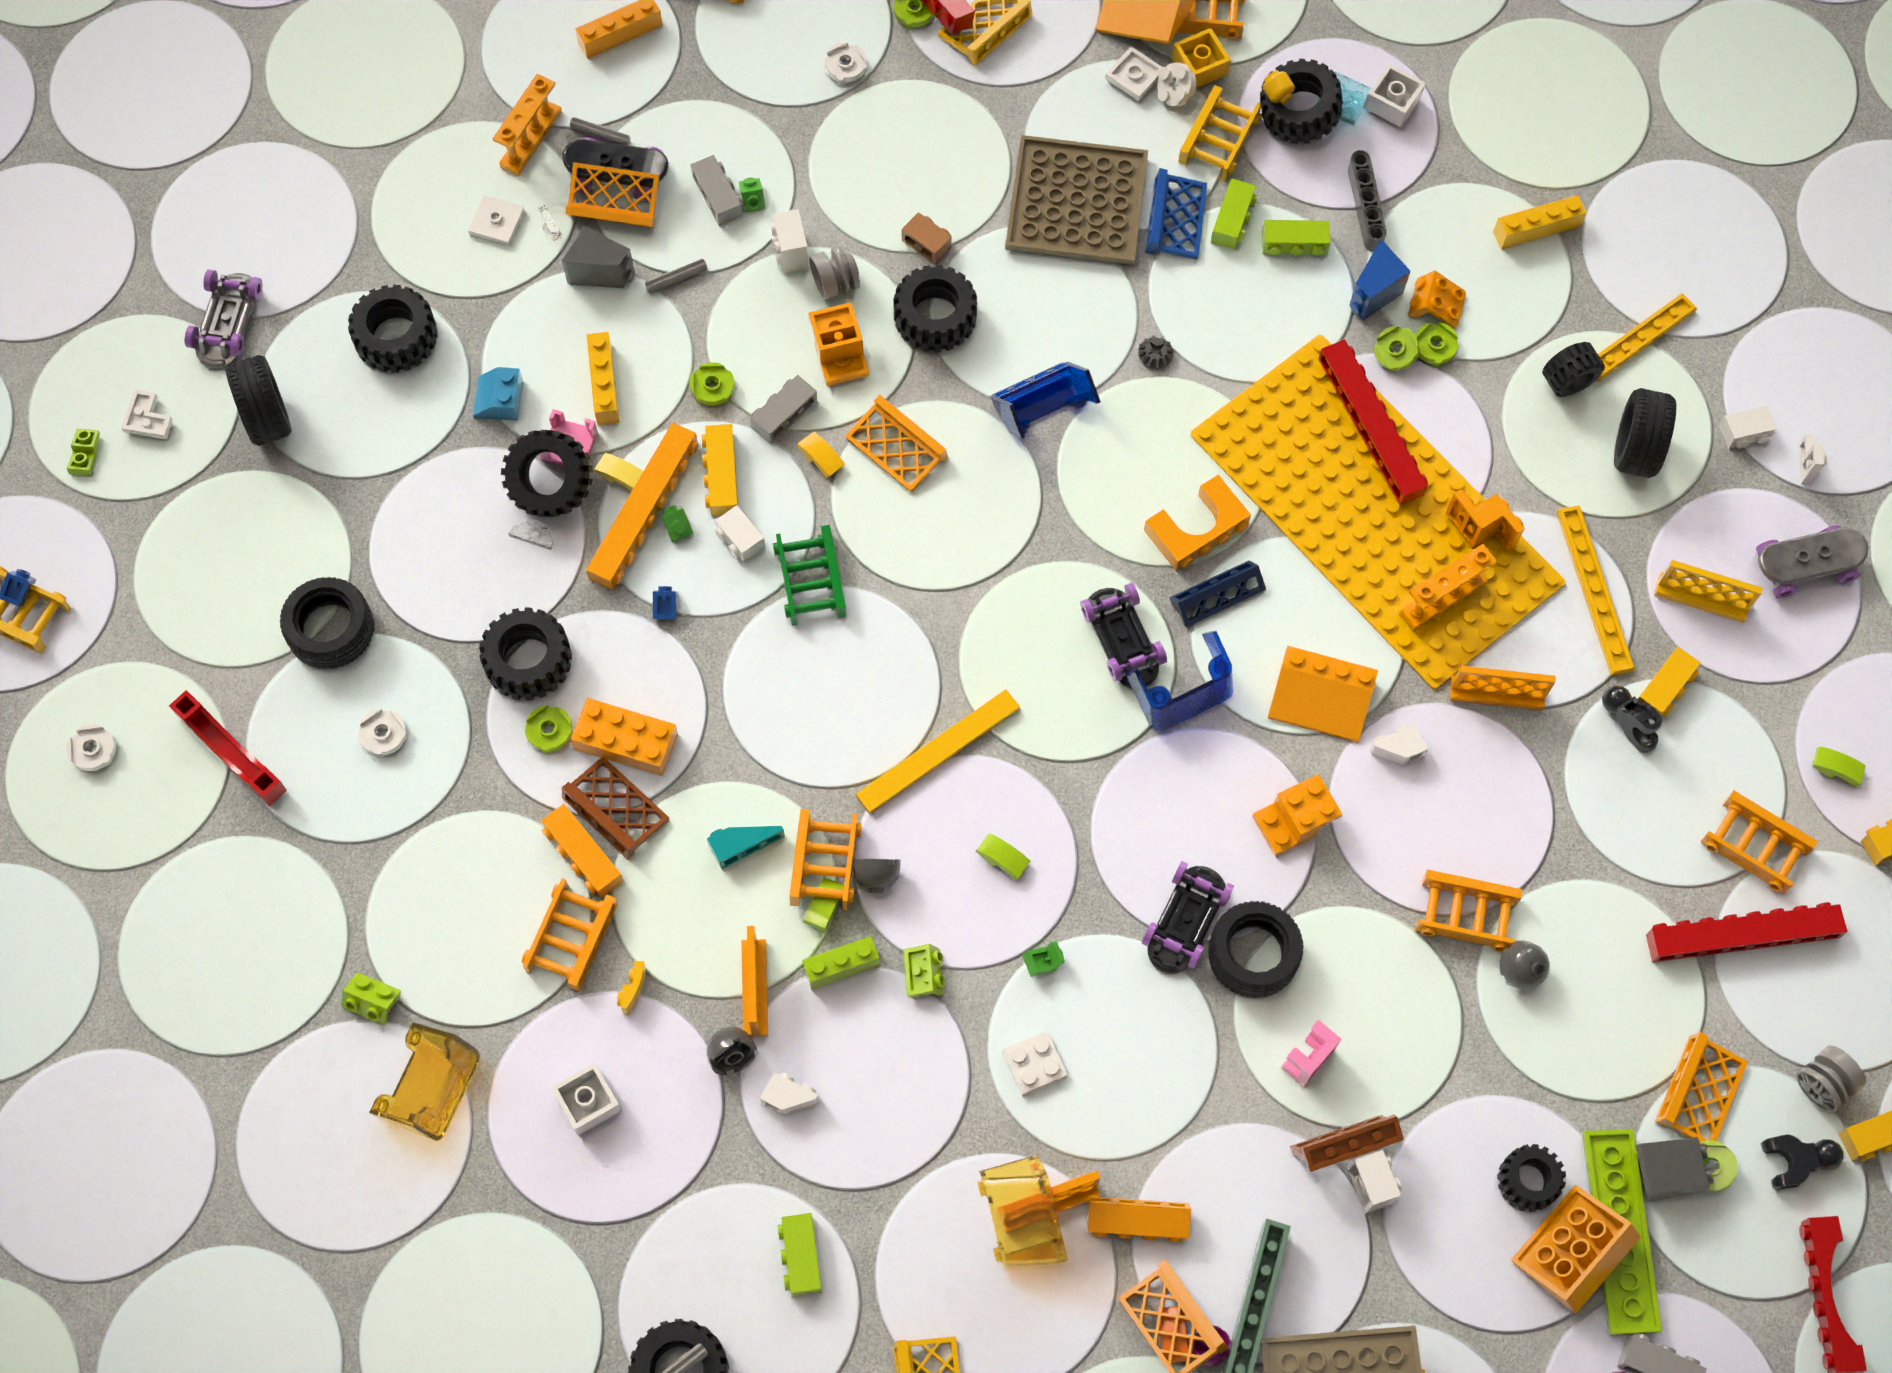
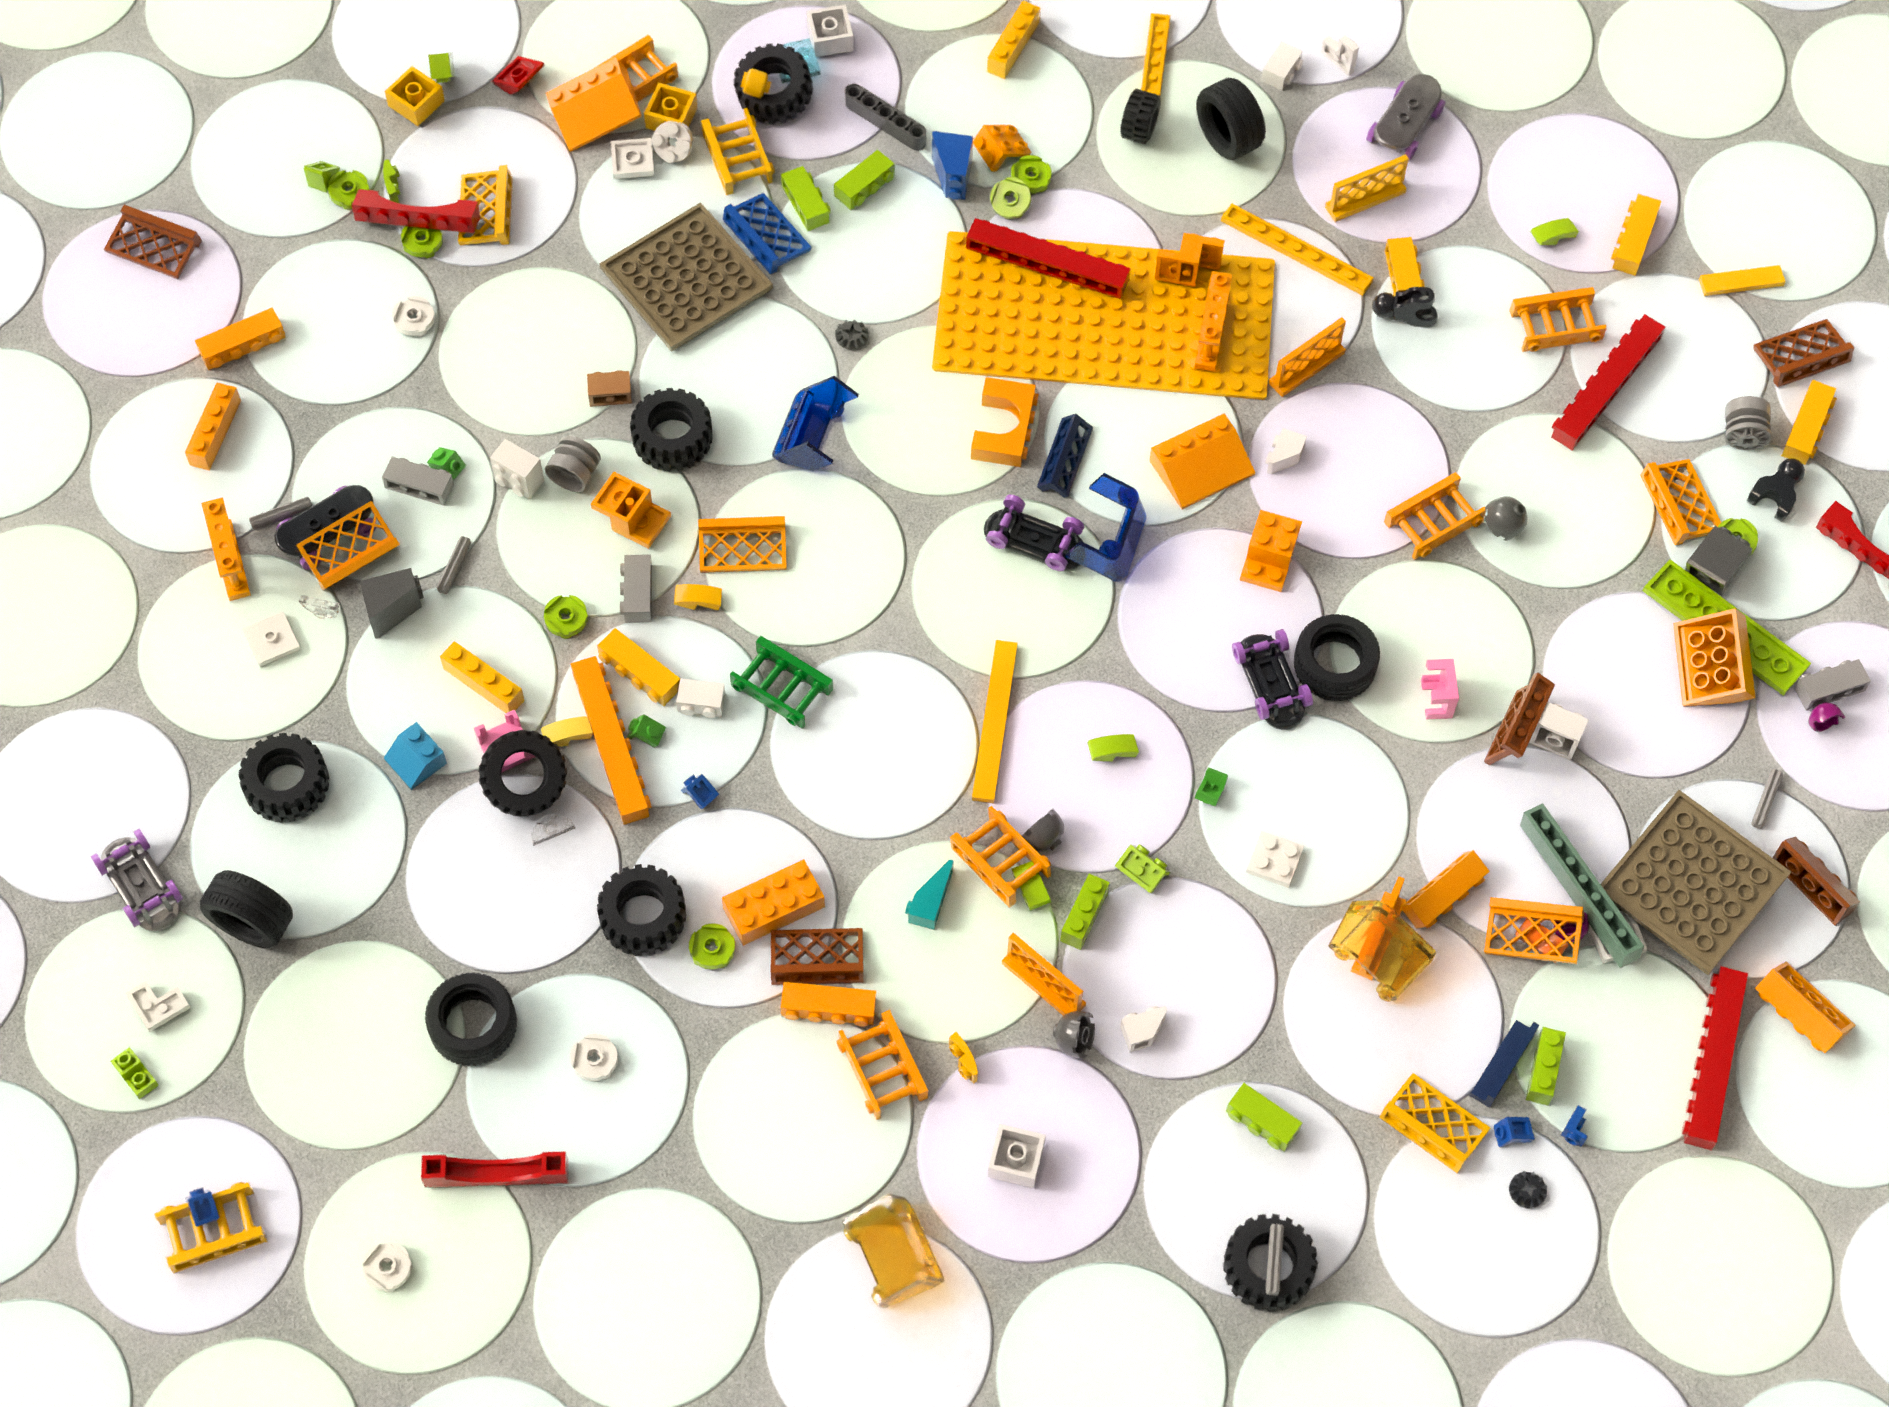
camera: 45 degrees left, 5 degrees down
lime bracket [341,972,401,1025] -> none
black tyre [1497,1144,1566,1212] -> none

